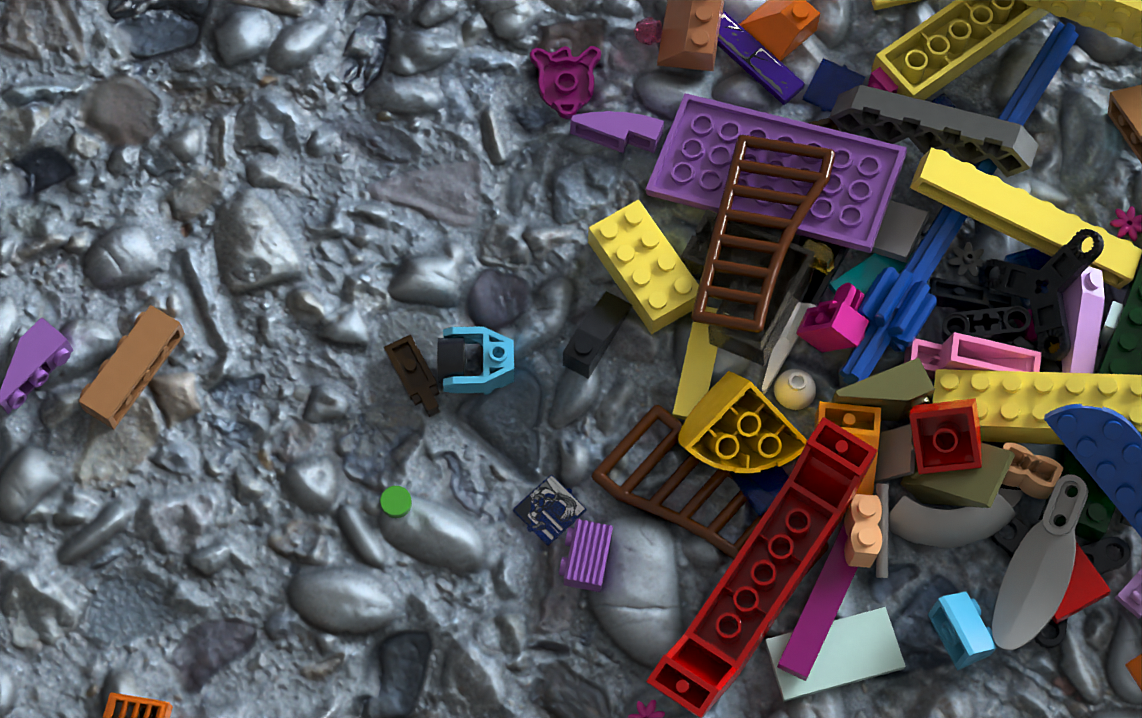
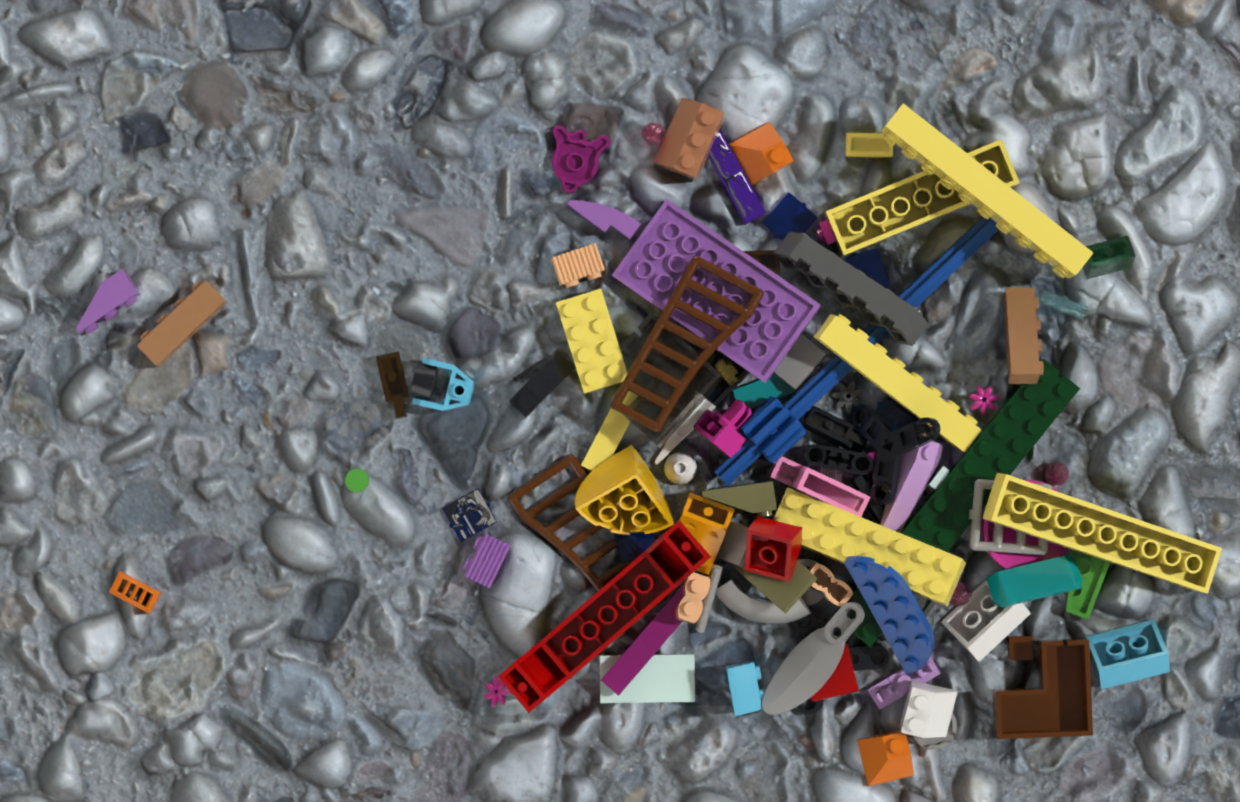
camera: 20 degrees right, 20 degrees up
none -> light nougat brick [551,243,605,289]

